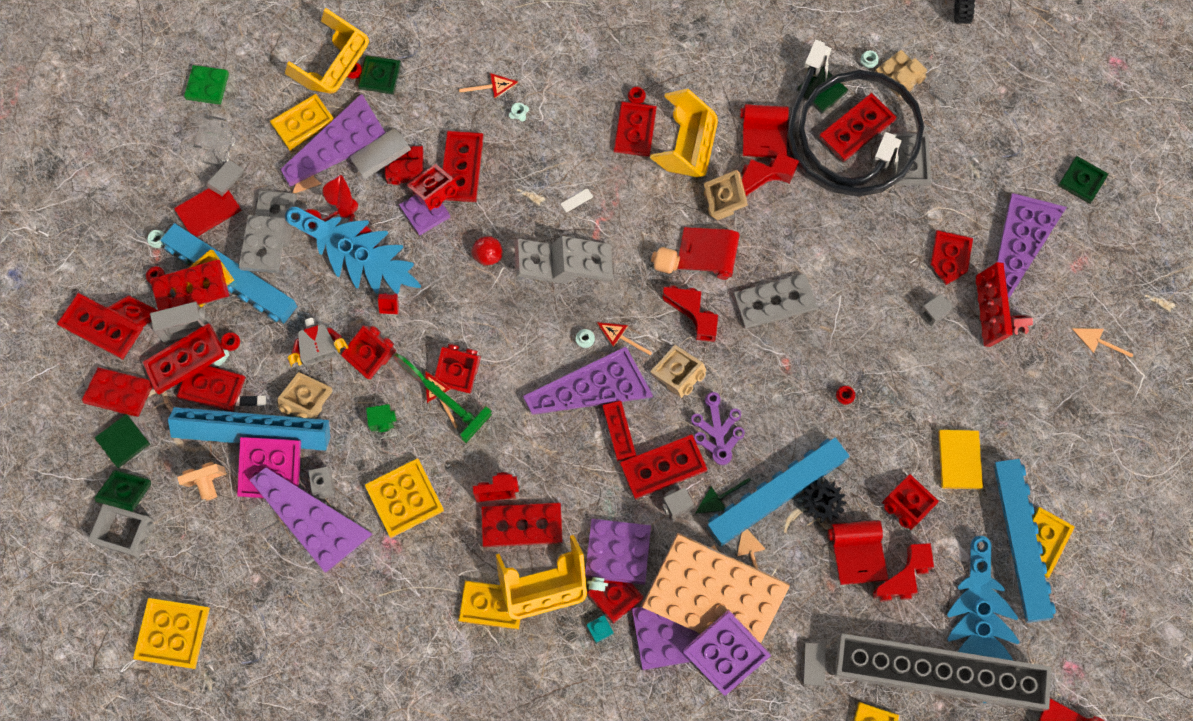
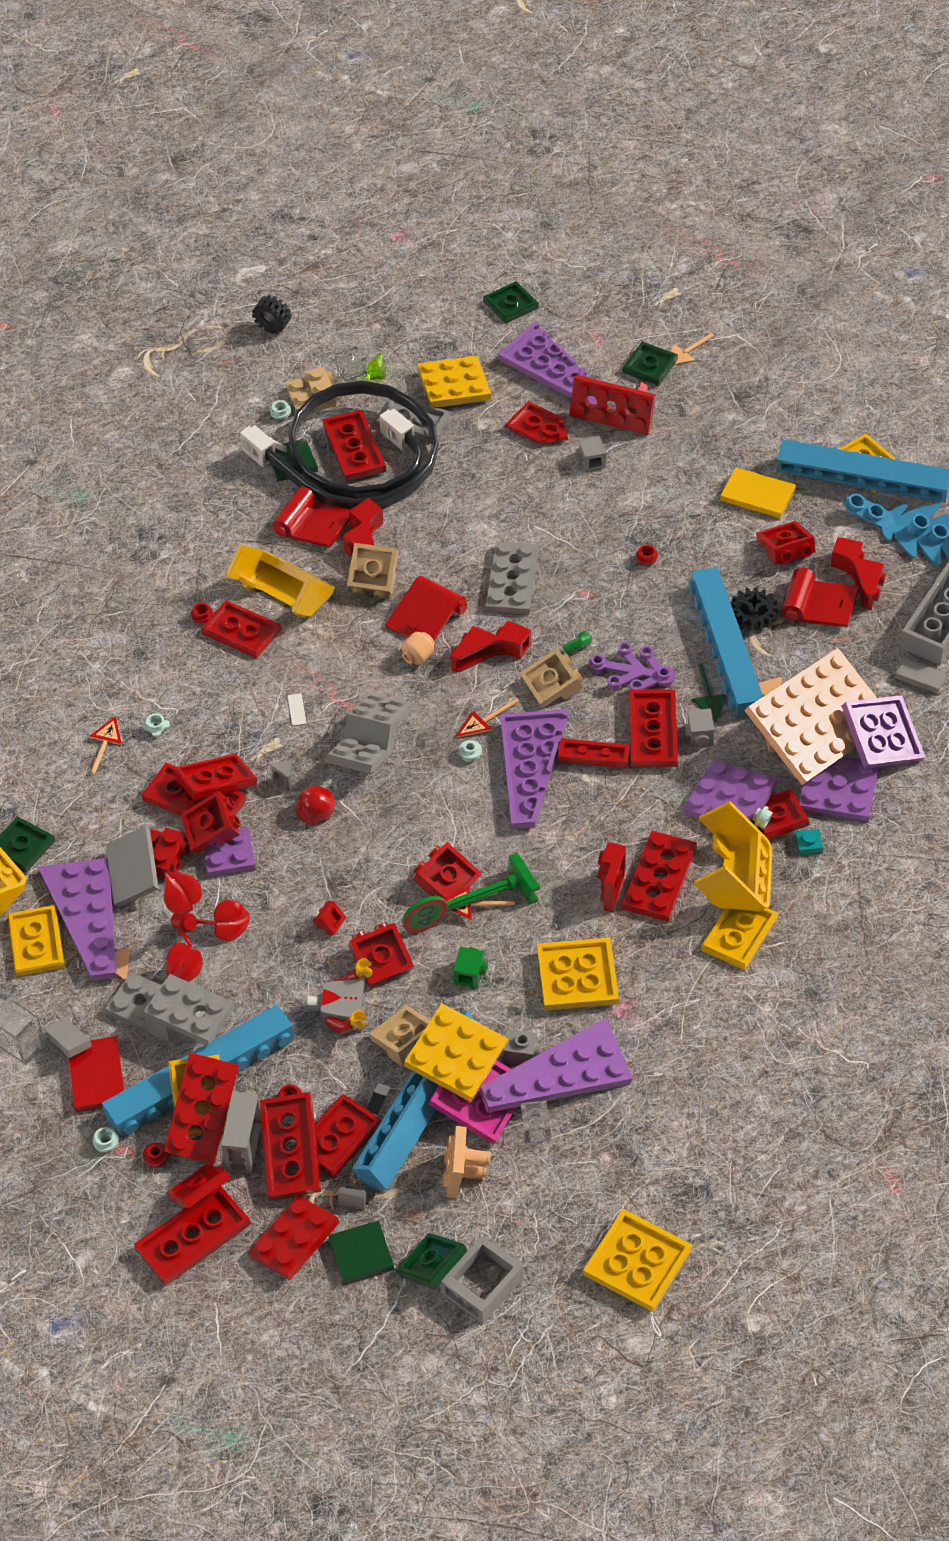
camera: 65 degrees left, 20 degrees down
dark azure plant [285,207,421,294] -> none
none -> red tile [173,754,257,800]
none -> light grey slope [271,760,293,791]
none -> light grey slope [338,1184,369,1210]
none -> clear neon green slope [367,353,386,380]
none -> yellow plate [404,1003,508,1102]
none -> yellow plate [417,356,491,408]
none -> green arm [562,631,592,655]
none -> dark green tile [623,341,678,386]

